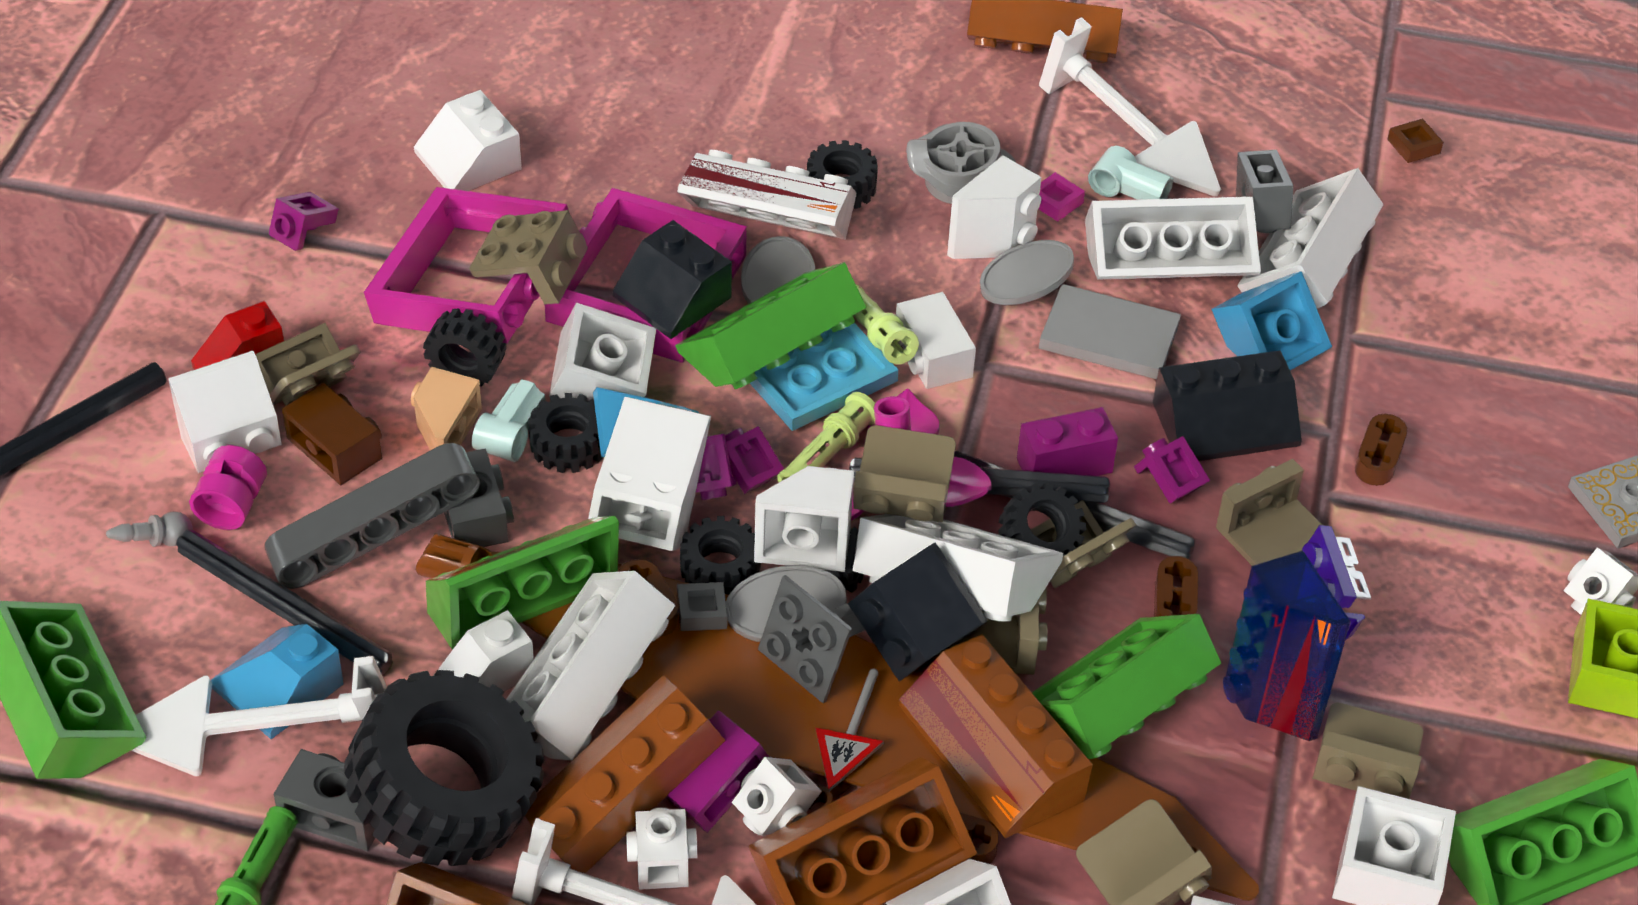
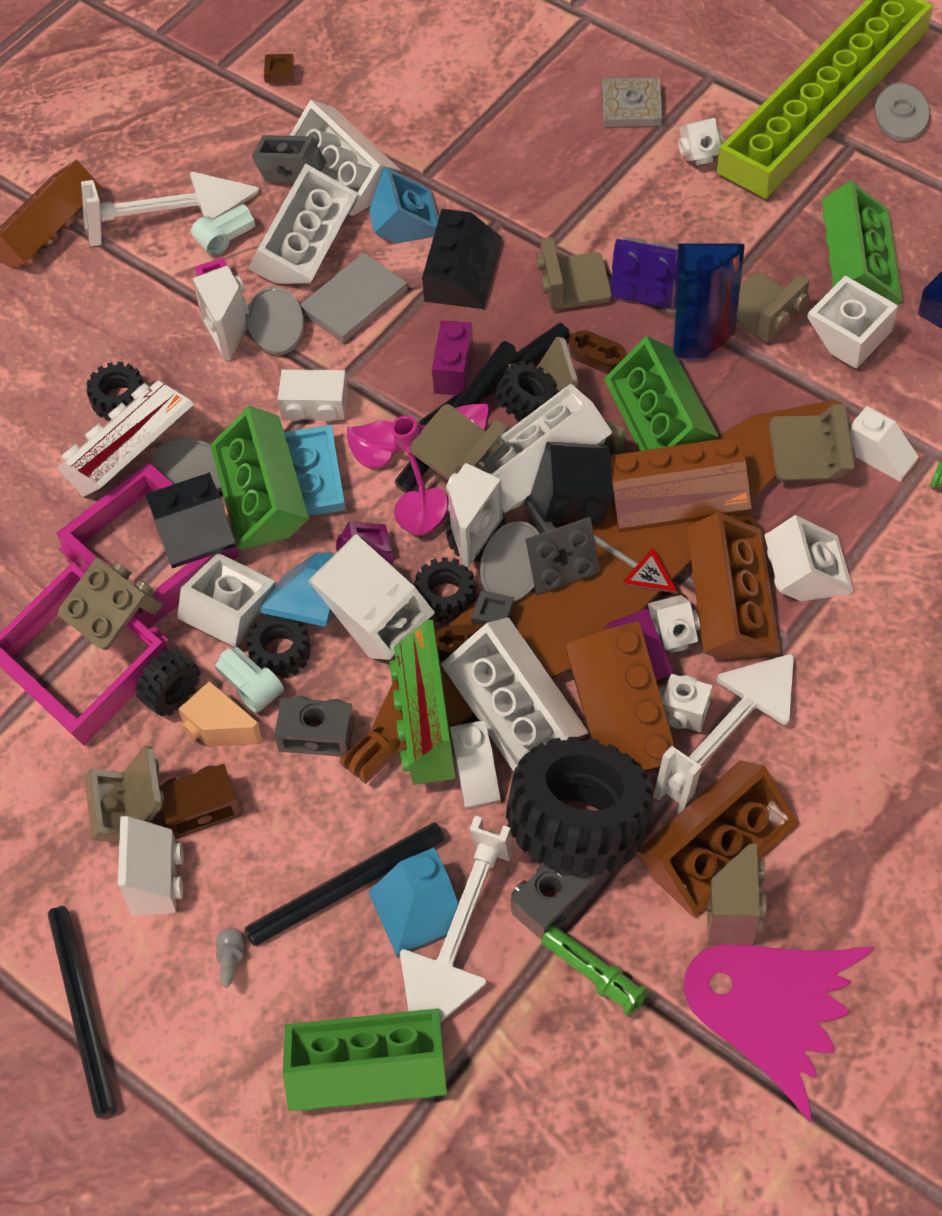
camera: 60 degrees left, 10 degrees up
dark pink wheel [189,445,267,530] -> none
red slope [191,301,284,370] -> none
dark grey beam [264,443,480,589] -> none
yellowish green pin [777,392,875,482] -> none
yellowish green pin [853,284,919,364] -> none
light grey piece [906,122,1016,204] -> none
magenta bracket [1134,436,1210,504] -> none
reddish brown beam [1355,413,1408,486] -> none

